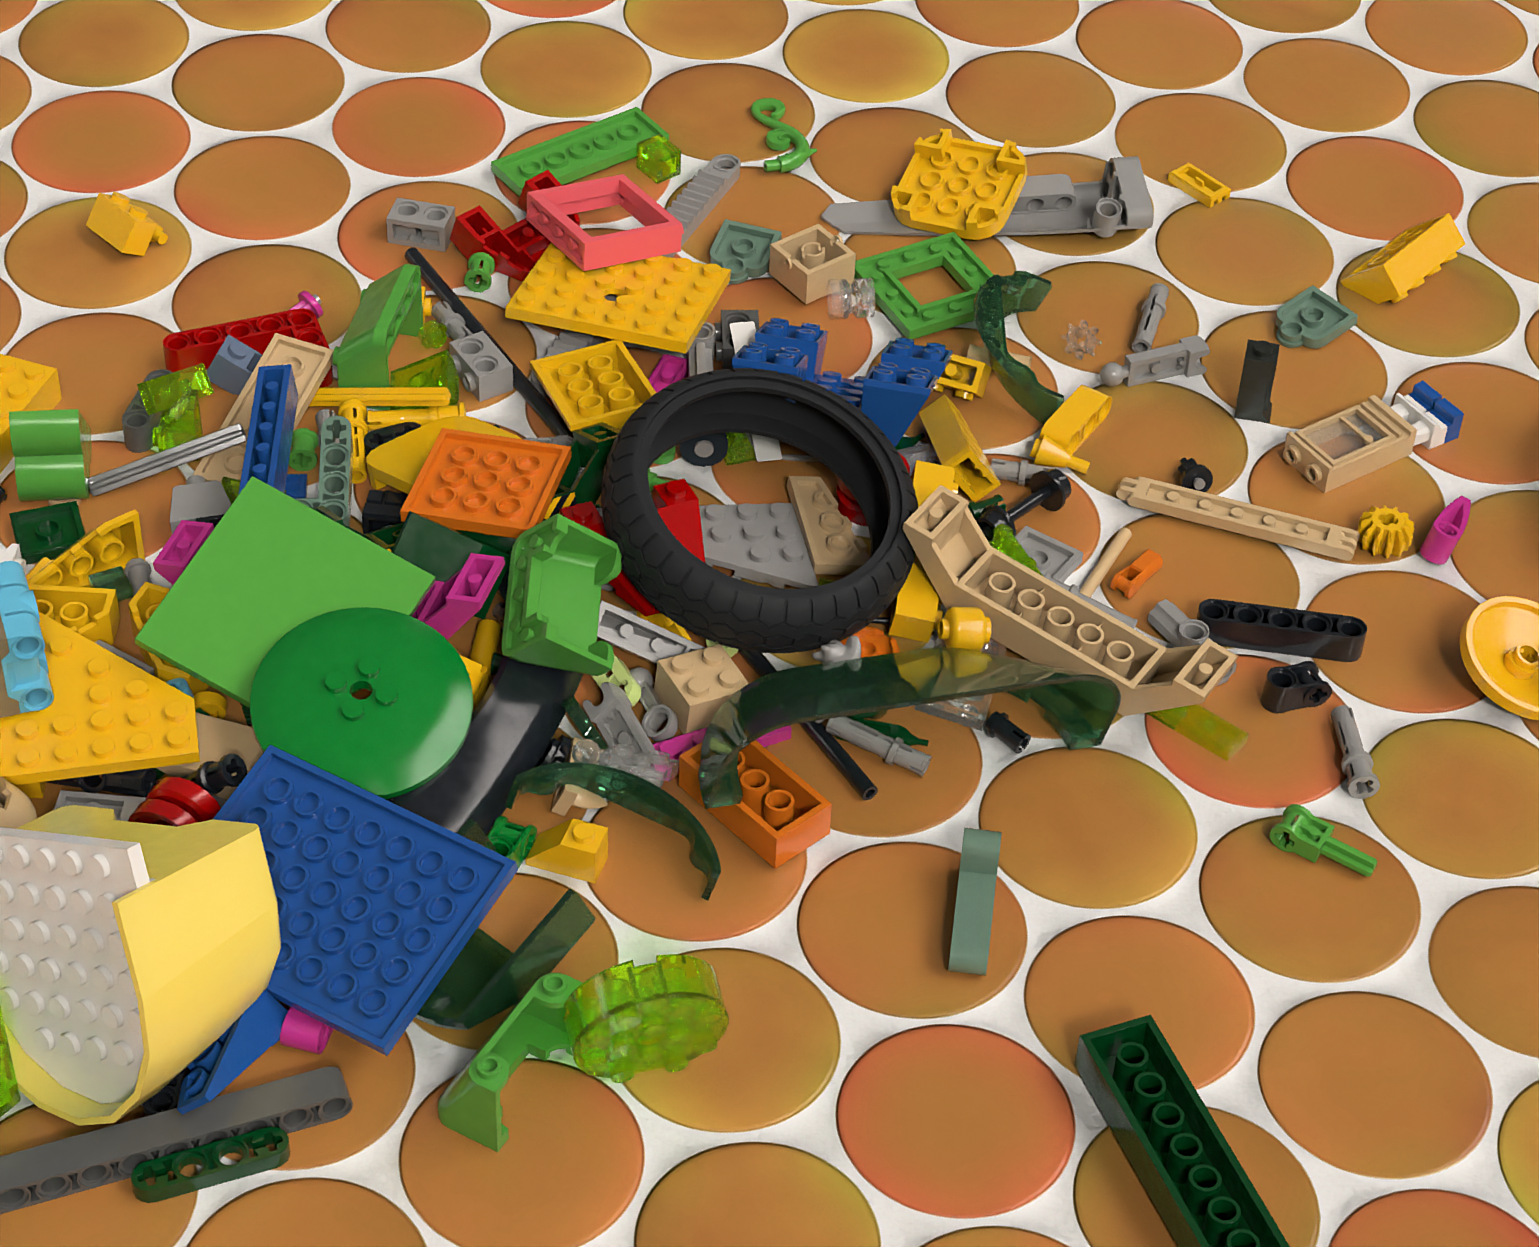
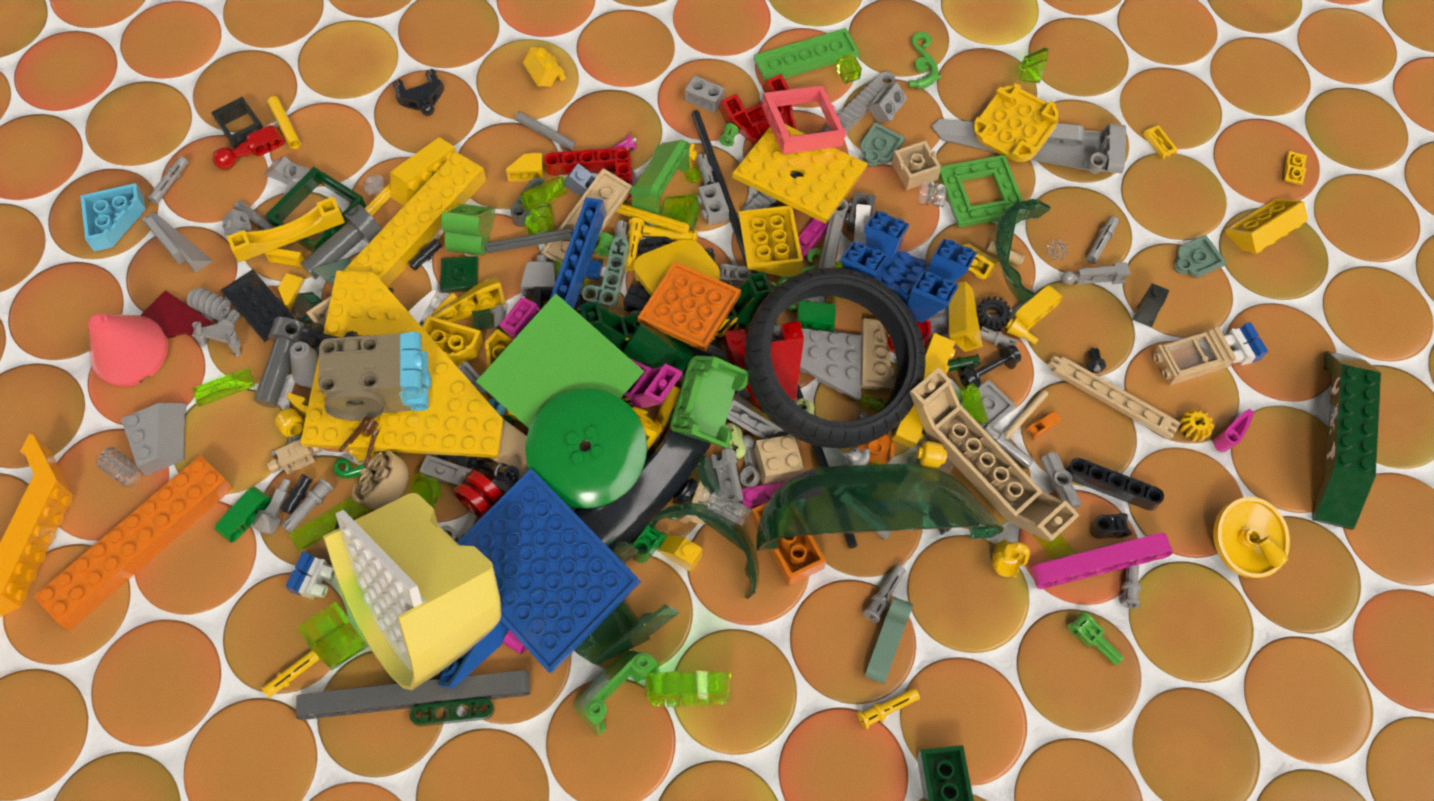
camera: 15 degrees right, 20 degrees up
none -> yellow slope [506,153,544,182]
none -> light grey axle [515,111,576,151]
none -> green brick [797,300,836,332]
none -> yellow pin [857,687,920,730]
none -> light grey pin [863,564,906,623]
none -> light grey brick [867,82,907,122]
none -> black tyre [977,296,1011,332]
none -> yellow hair [992,540,1031,578]
none -> clear neon green slope [1017,48,1048,83]
none -> dark pink beam [1030,533,1173,589]
none -> yellow slope [1284,151,1307,185]

